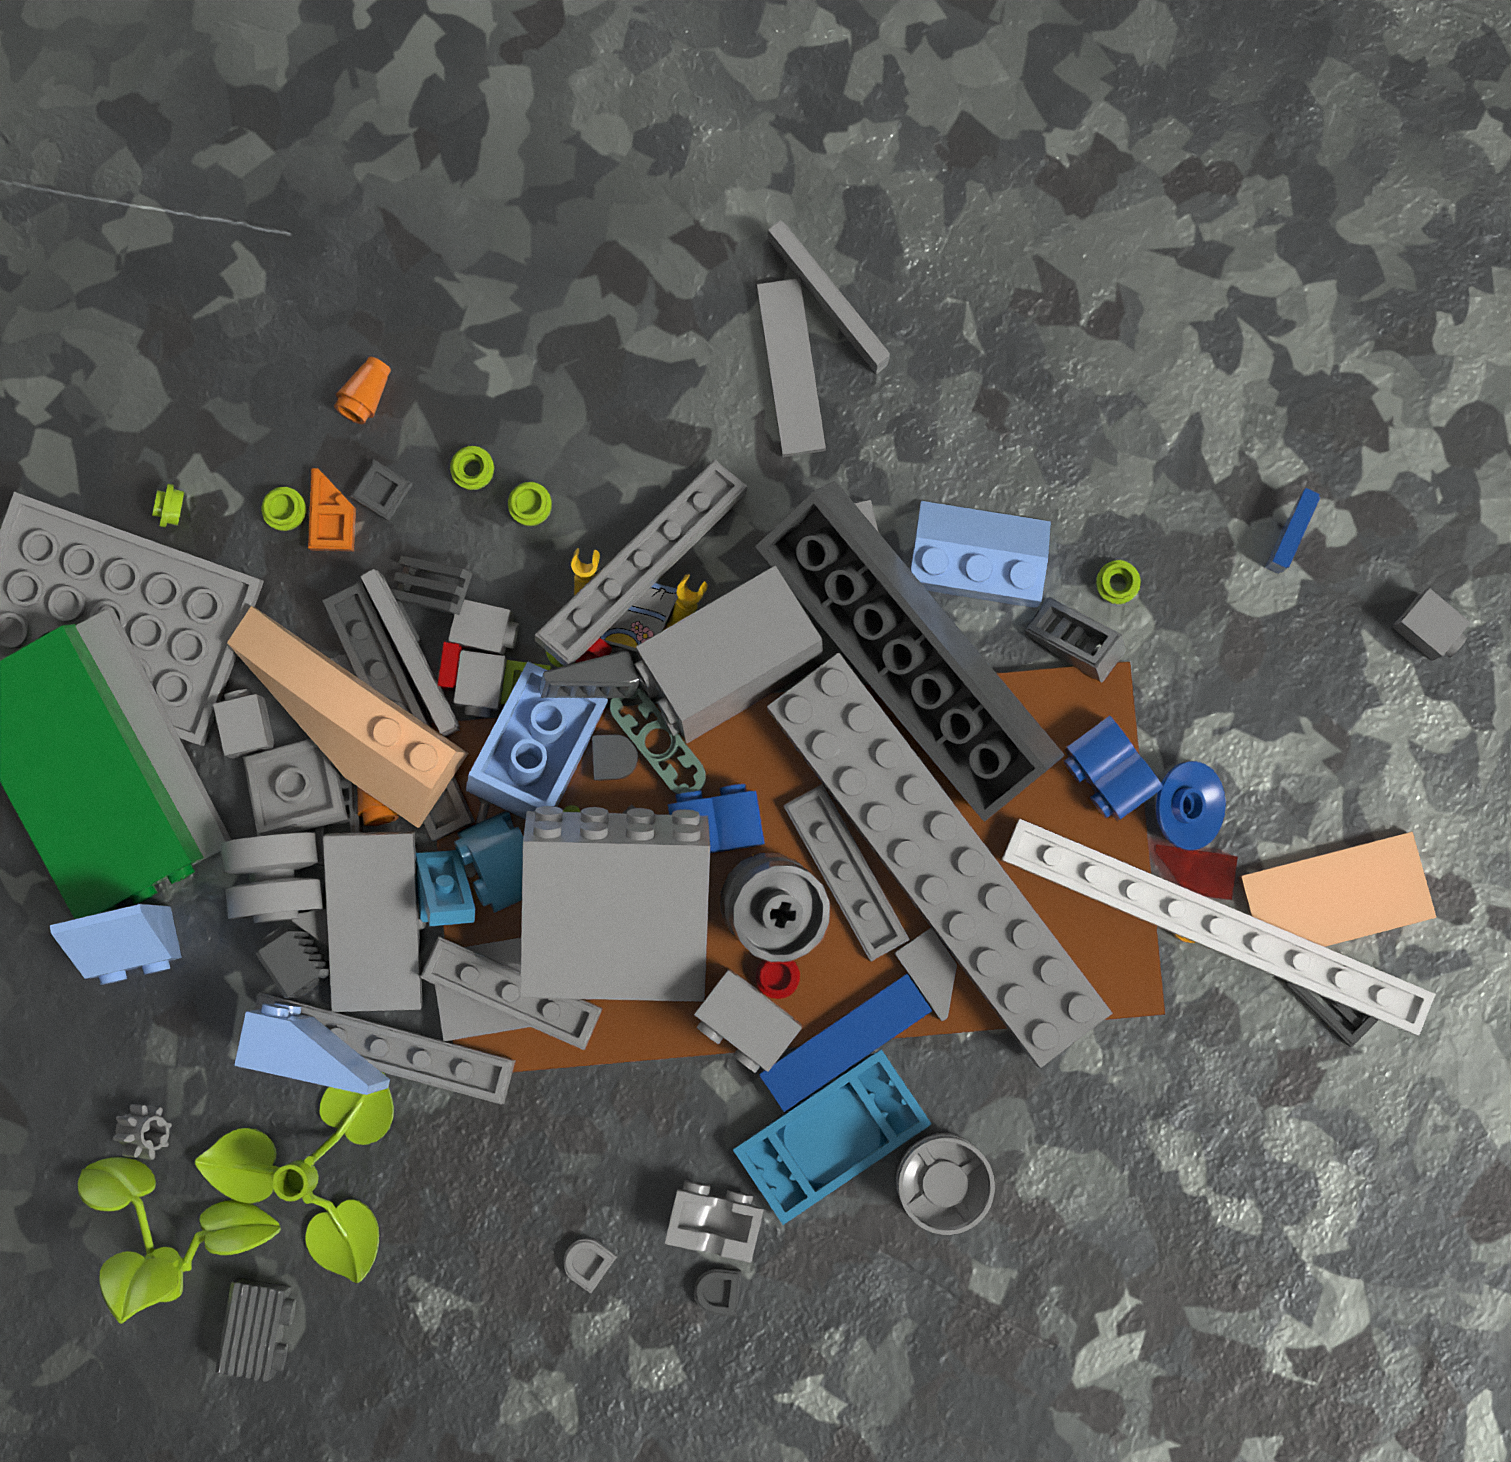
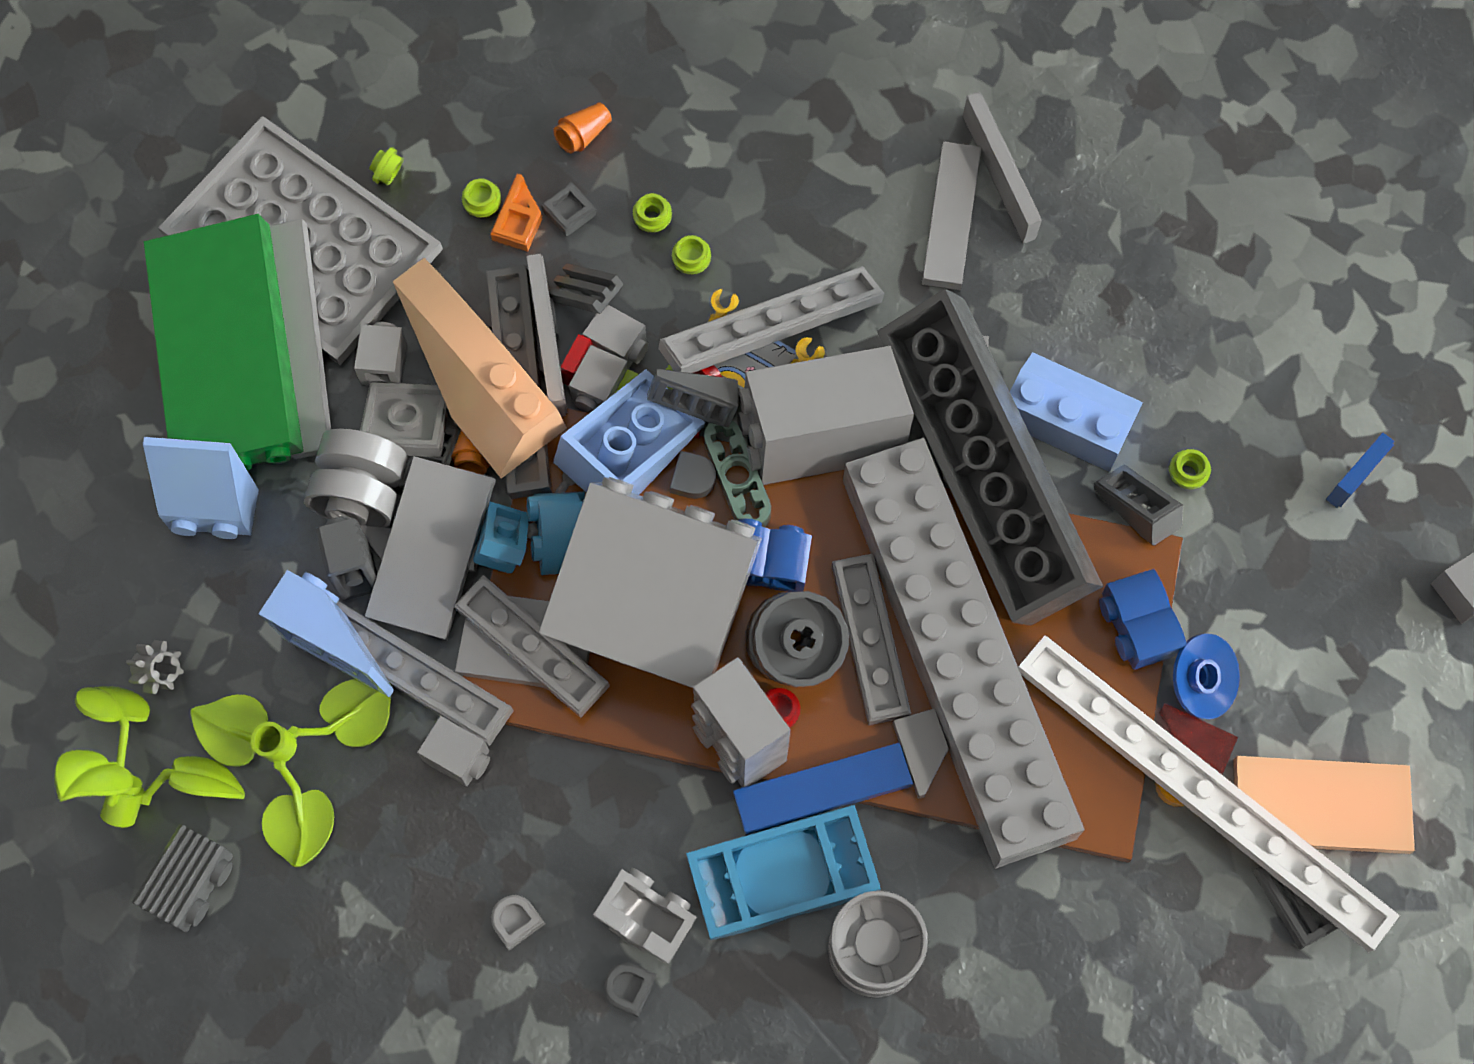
camera: 10 degrees right, 15 degrees down
none -> light grey brick [417,716,490,787]

